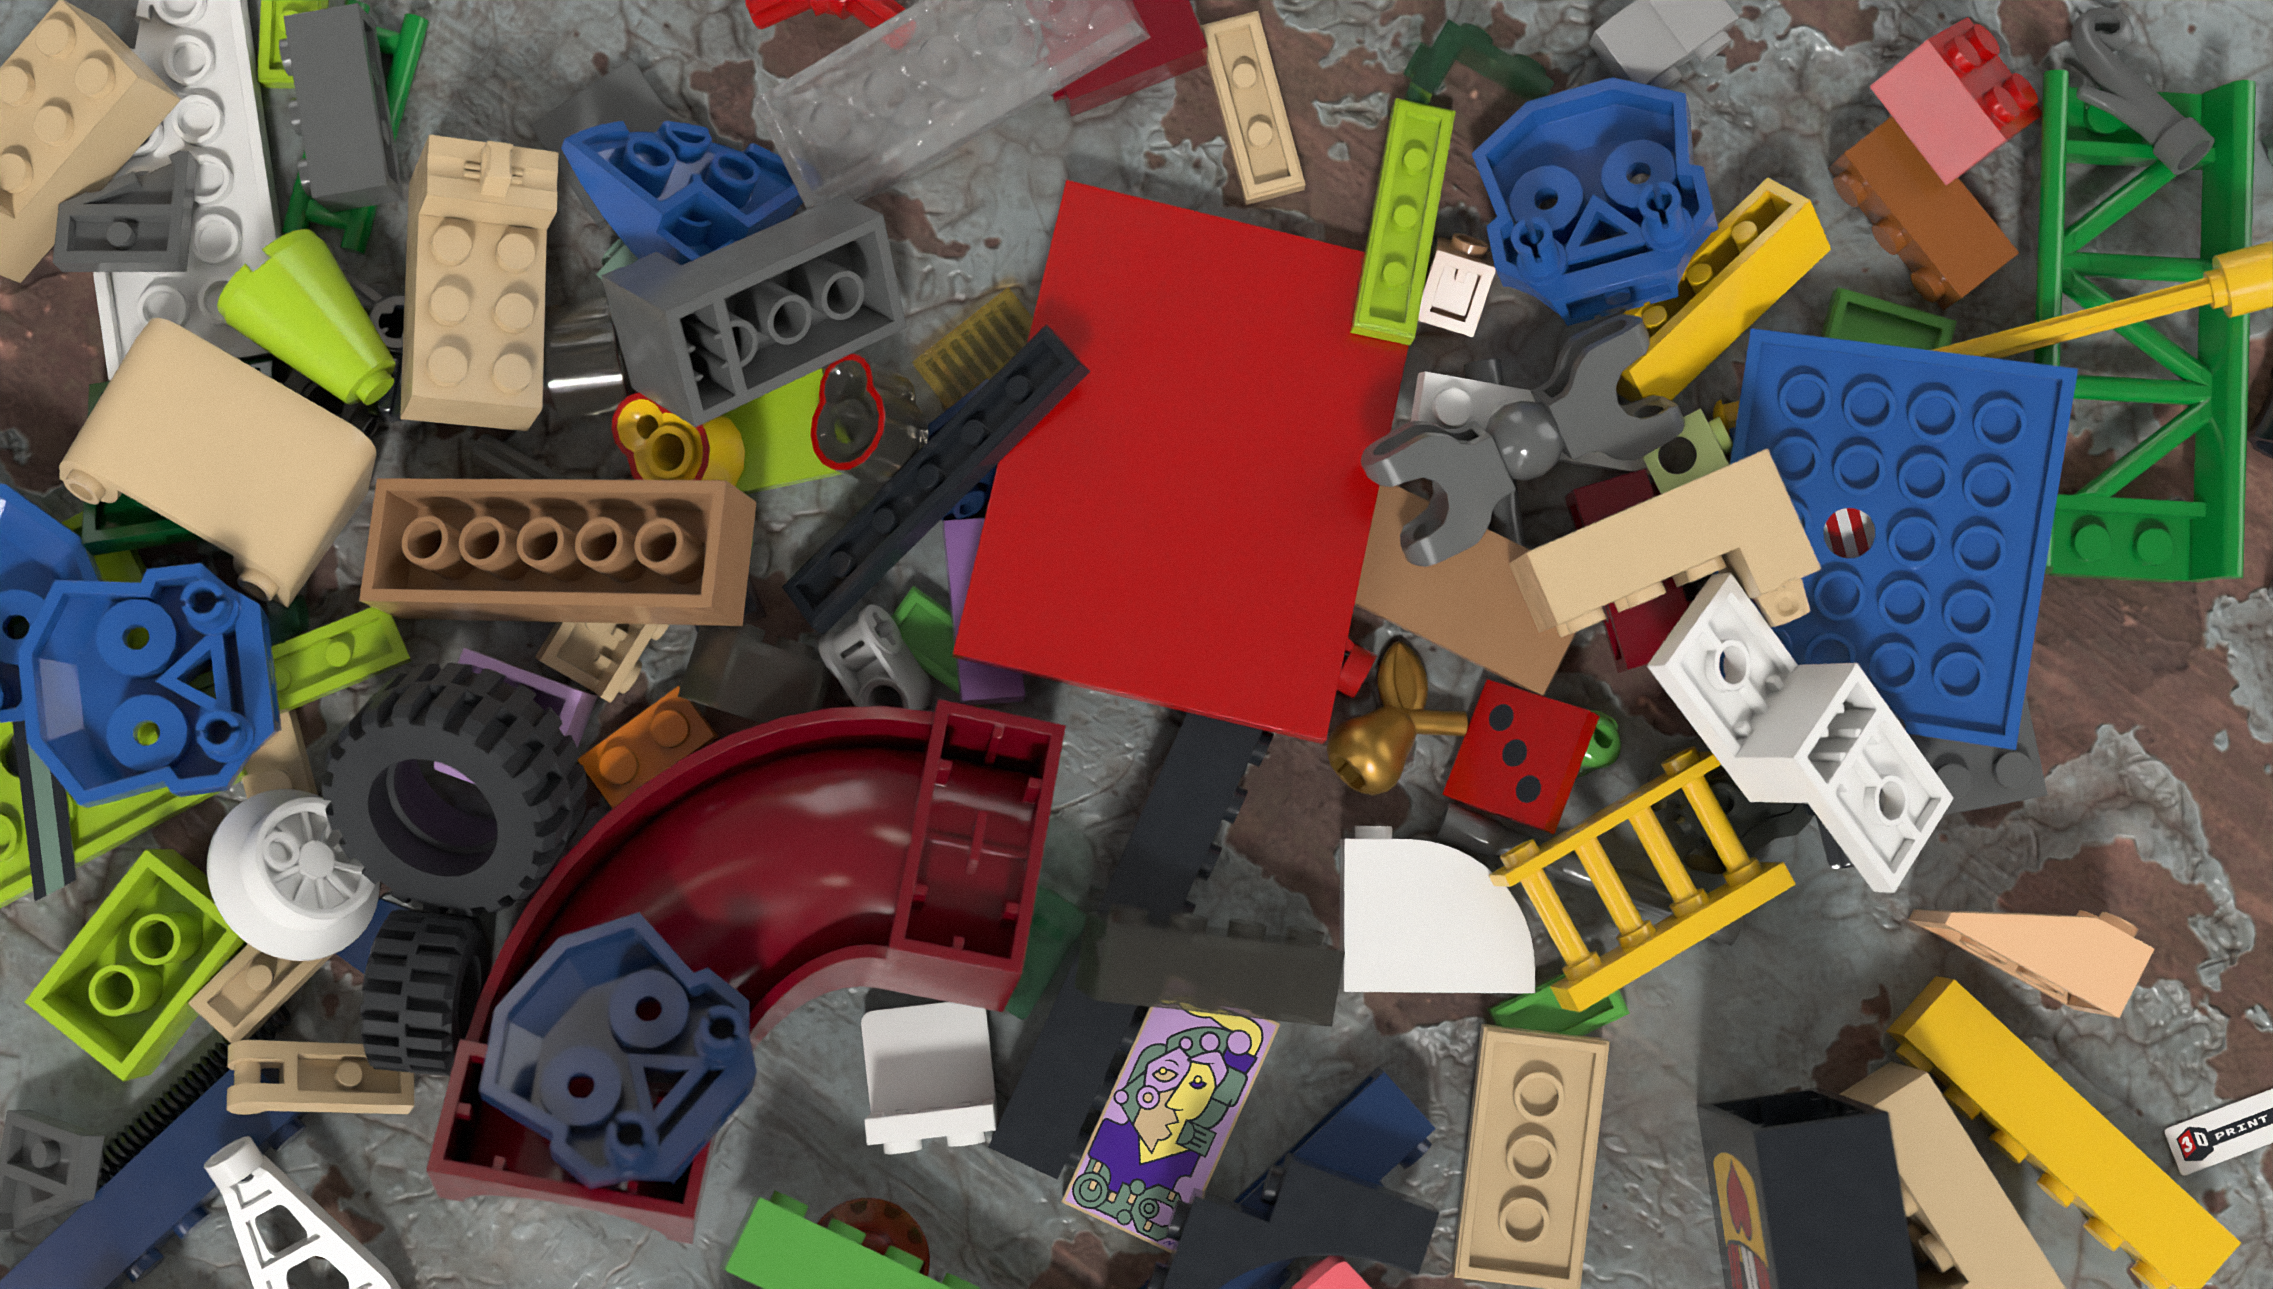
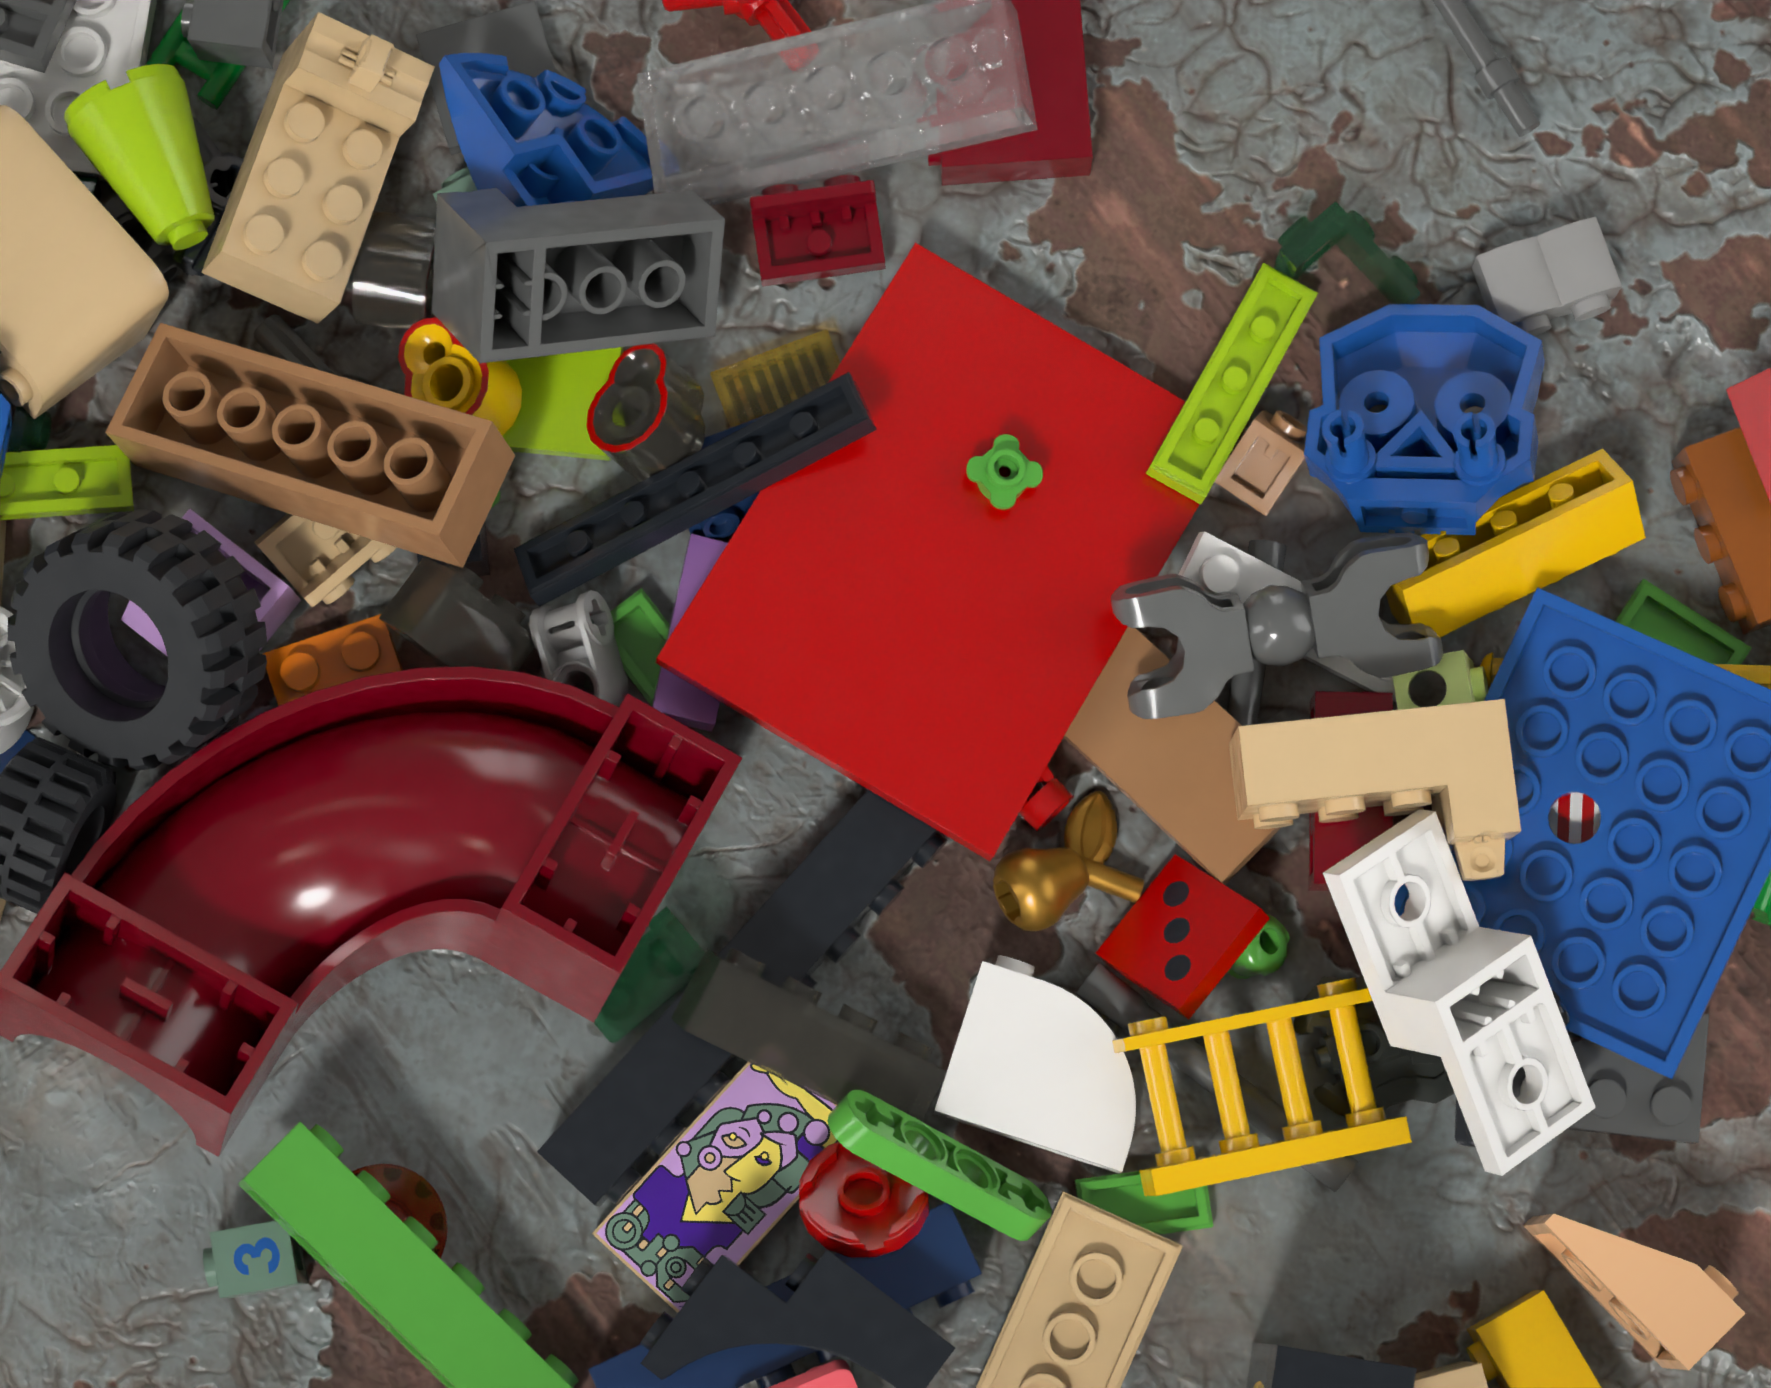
camera: 20 degrees right, 5 degrees down
dark blue brick [479,912,757,1190] -> none
white bracket [861,1001,999,1154] -> none
tan tile [1200,11,1306,205] -> none
none -> dark red bracket [749,175,886,287]
none -> red tile [799,1142,929,1257]
none -> bright green beam [827,1090,1052,1241]
none -> bright green plate [966,434,1043,510]

